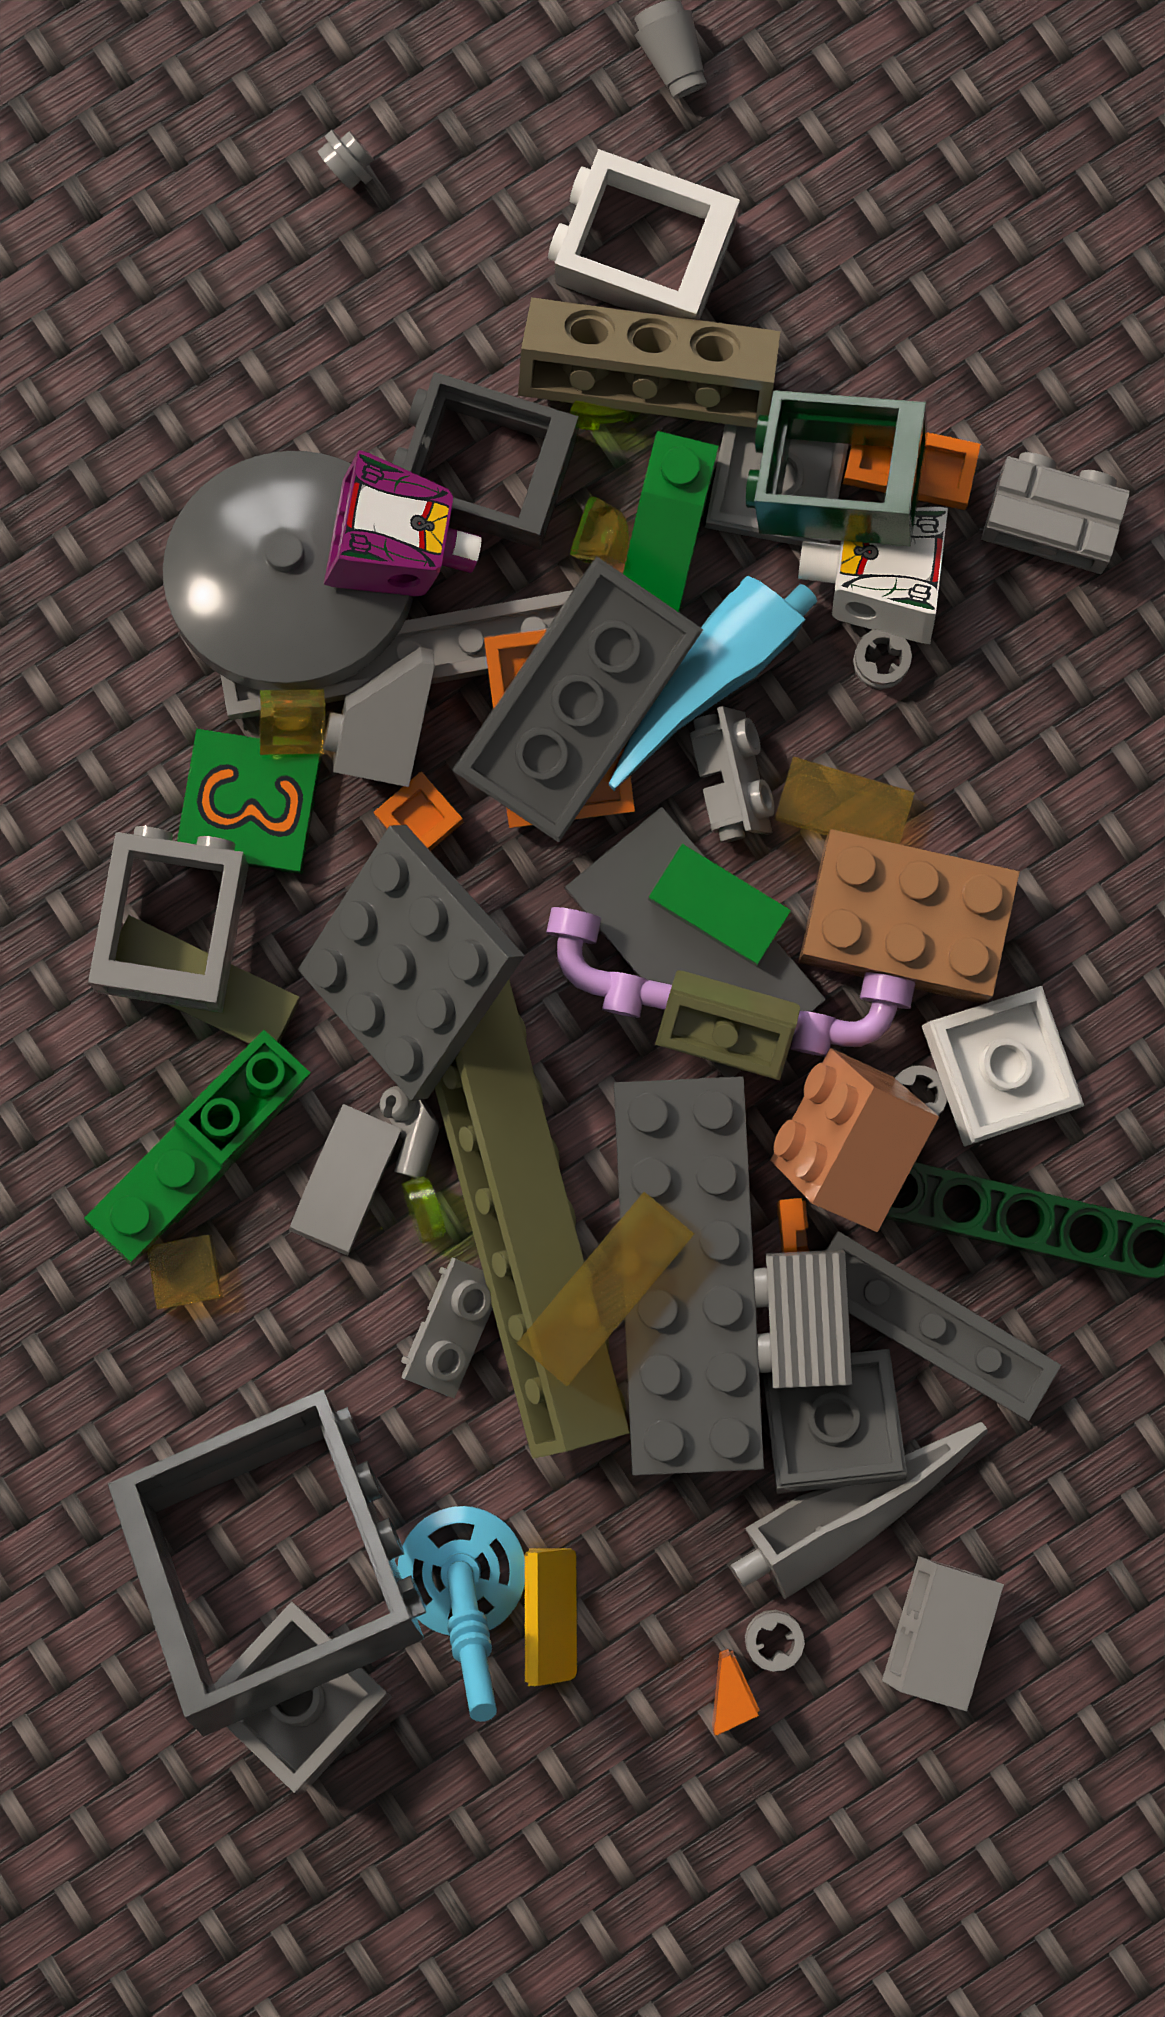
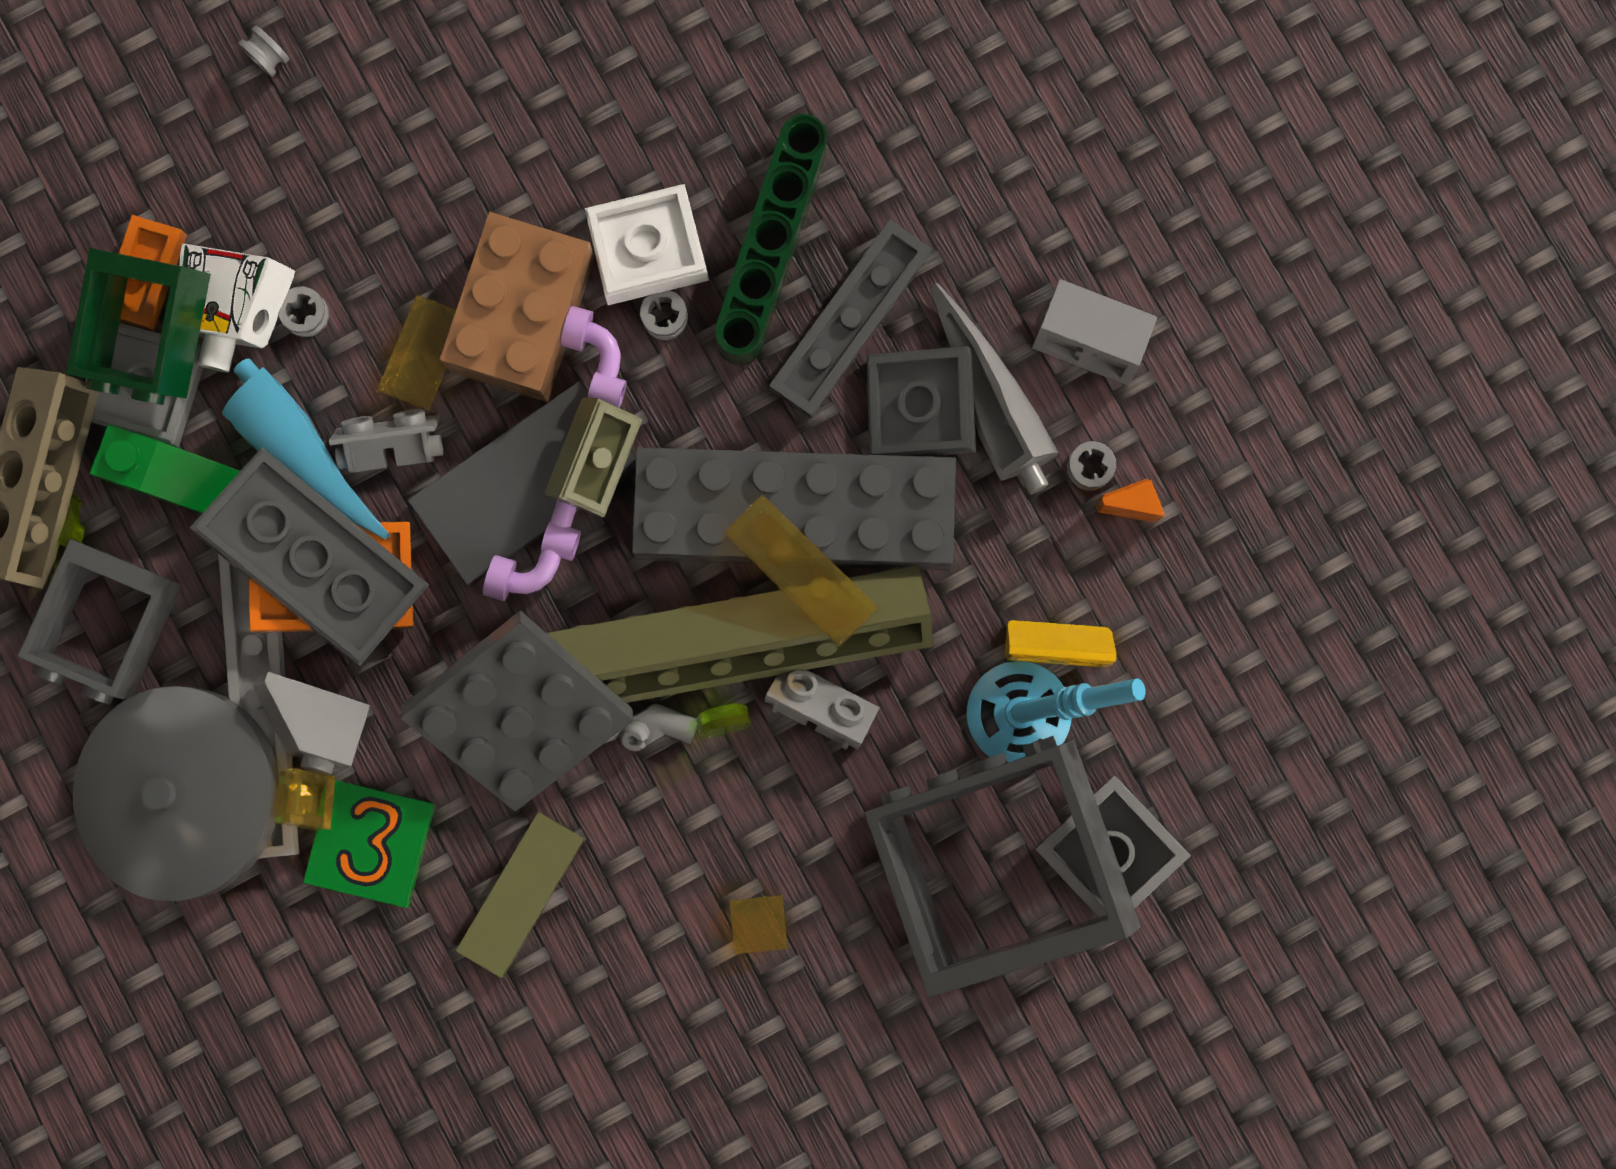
camera: 90 degrees left, 0 degrees up
green slope [84,1030,311,1266] -> none
light grey window [88,826,249,1013] -> none
light grey slope [289,1104,402,1256] -> none
torso [323,450,481,596] -> none
orange plate [373,771,464,851] -> none
clear yellow tile [570,496,629,564] -> none
green tile [648,844,791,967] -> none
light grey brick [754,1250,852,1388] -> none
nougat brick [770,1048,939,1232] -> none
orange tile [776,1198,809,1253] -> none
light grey brick [981,452,1130,574] -> none

